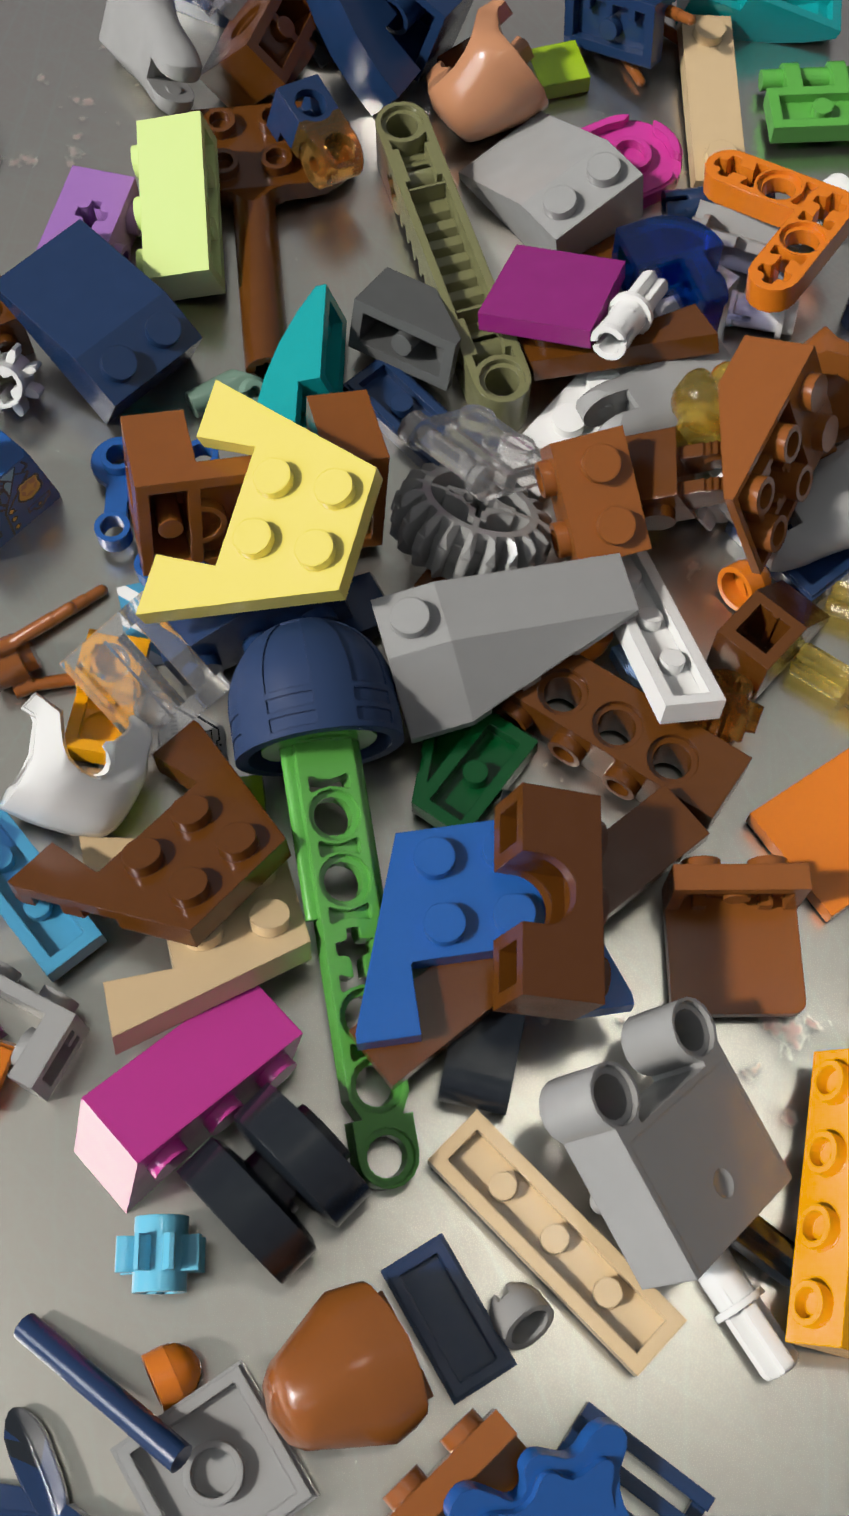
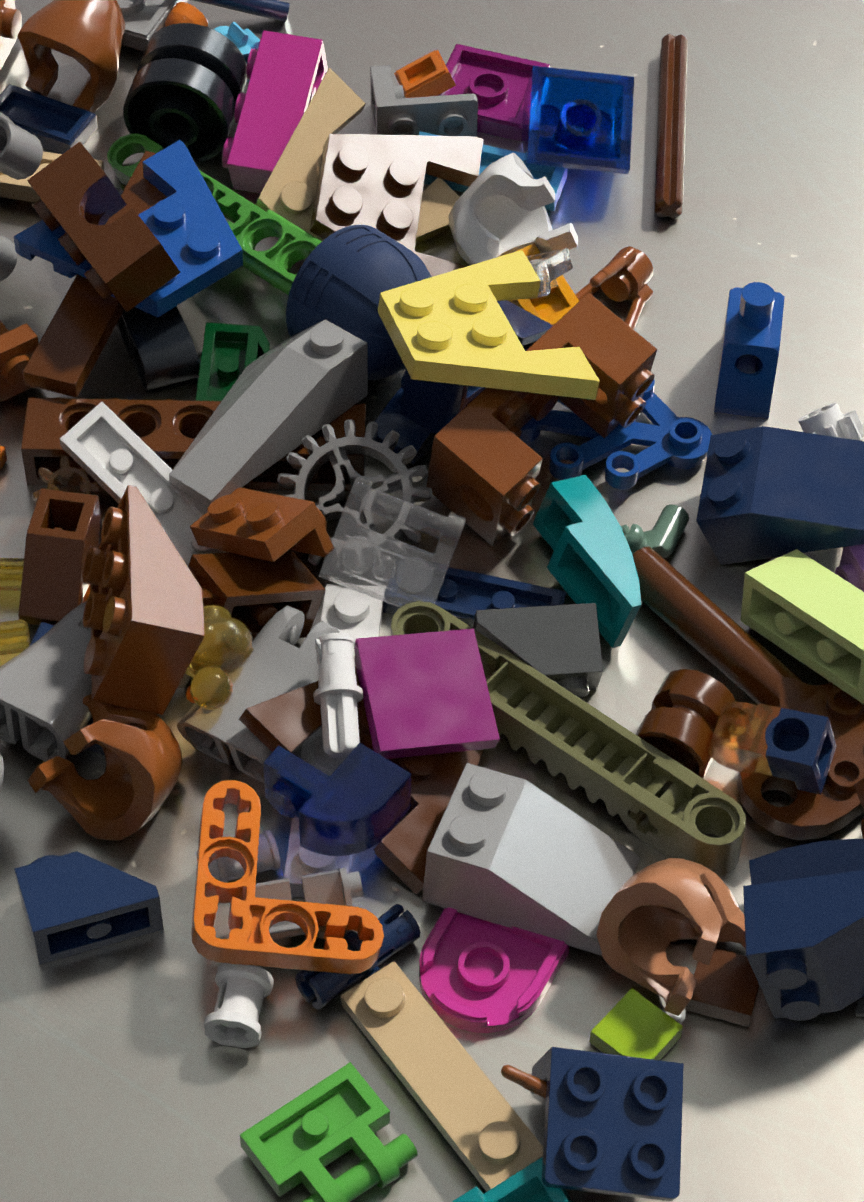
camera: 145 degrees right, 15 degrees down
none -> reddish brown wheel [635,669,737,784]

